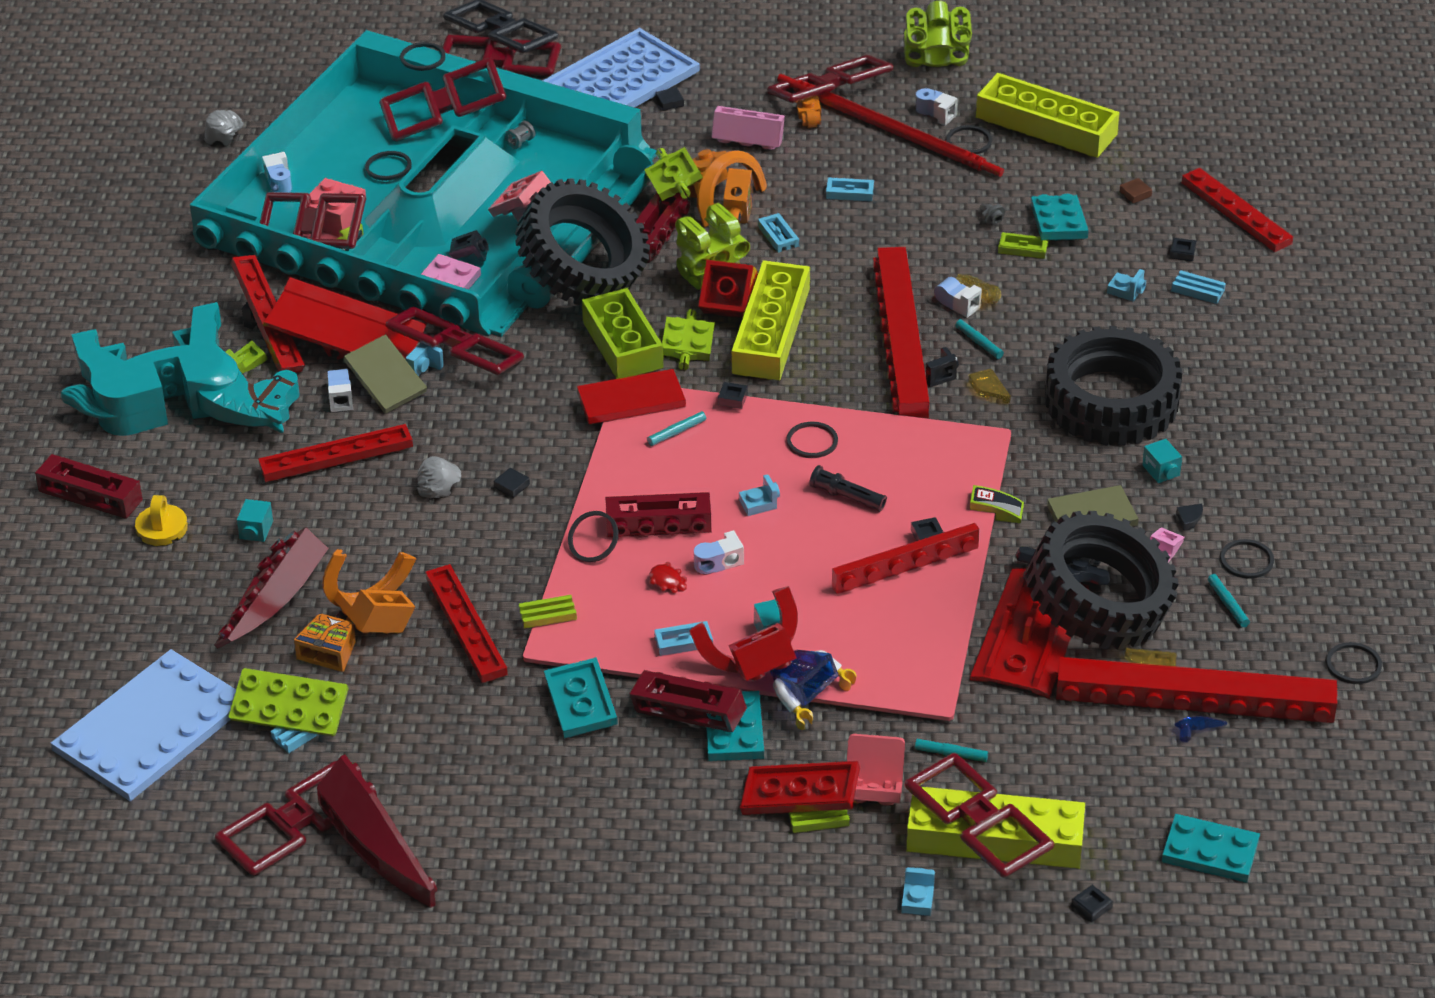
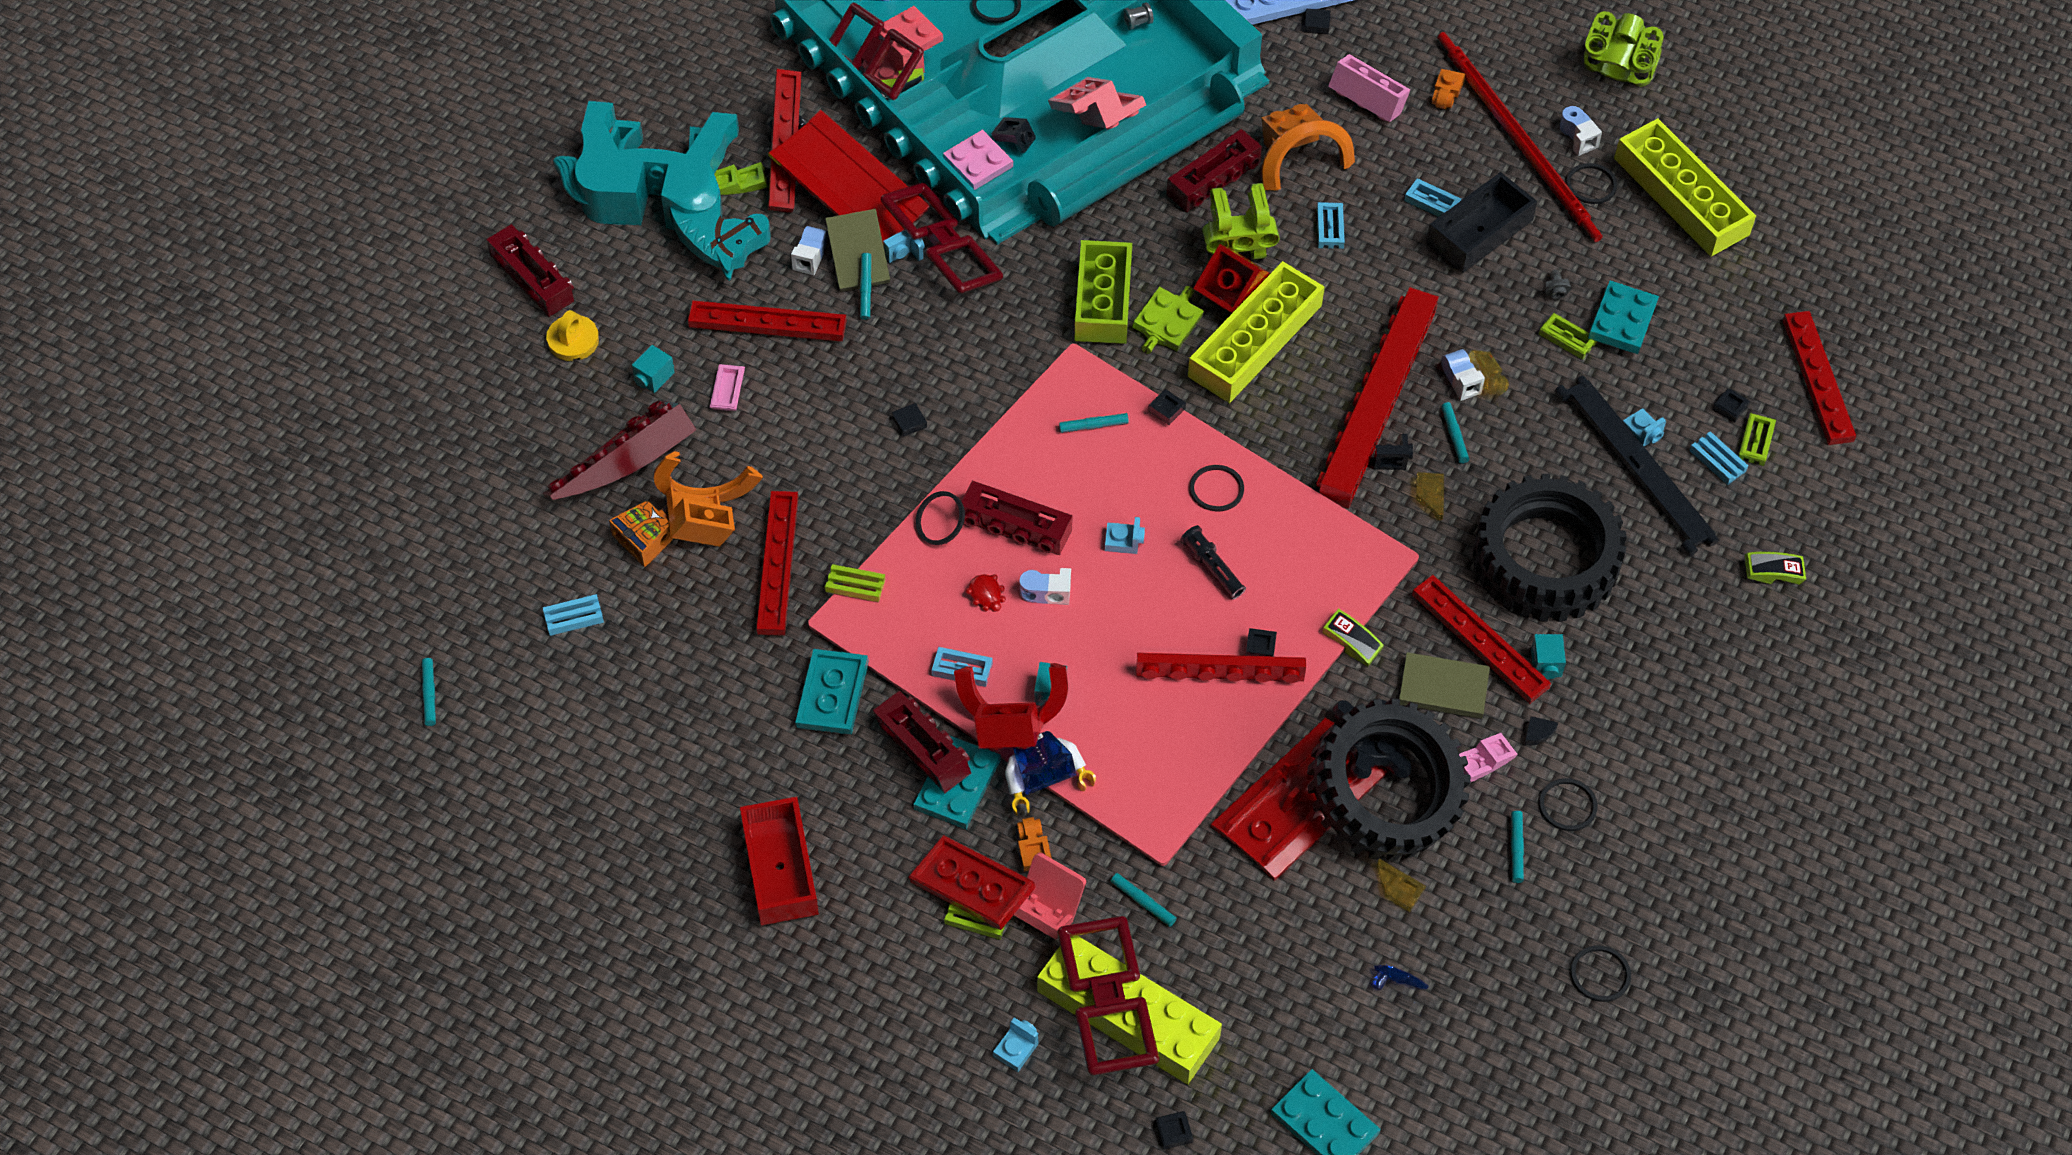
camera: 25 degrees right, 15 degrees up
light blue plate [51,649,236,801] -> none
dark red bar [214,761,336,875] -> none
lime bracket [229,668,349,737] -> none
dark red wedge [317,754,437,908] -> none
light grey hair [417,456,461,499] -> none
black tyre [515,179,650,305] -> none
red tile [577,369,686,424] -> none
lime plate [645,147,703,201] -> none
orange torso [723,168,753,224] -> none
dark red bar [767,55,893,103] -> none
red brick [1056,657,1337,723] -> none
copper tile [1119,178,1152,203] -> none
none -> teal piece [422,658,436,726]
none -> bright pink tile [710,364,745,411]
none -> red piece [740,797,819,925]
none -> teal piece [860,253,872,319]
none -> orange plate [1017,817,1052,872]
none -> red plate [1412,575,1551,704]
none -> black piece [1426,172,1537,273]
none -> black piece [1555,375,1719,556]
none -> lime tile [1738,413,1776,466]
none -> slope [1744,552,1806,585]

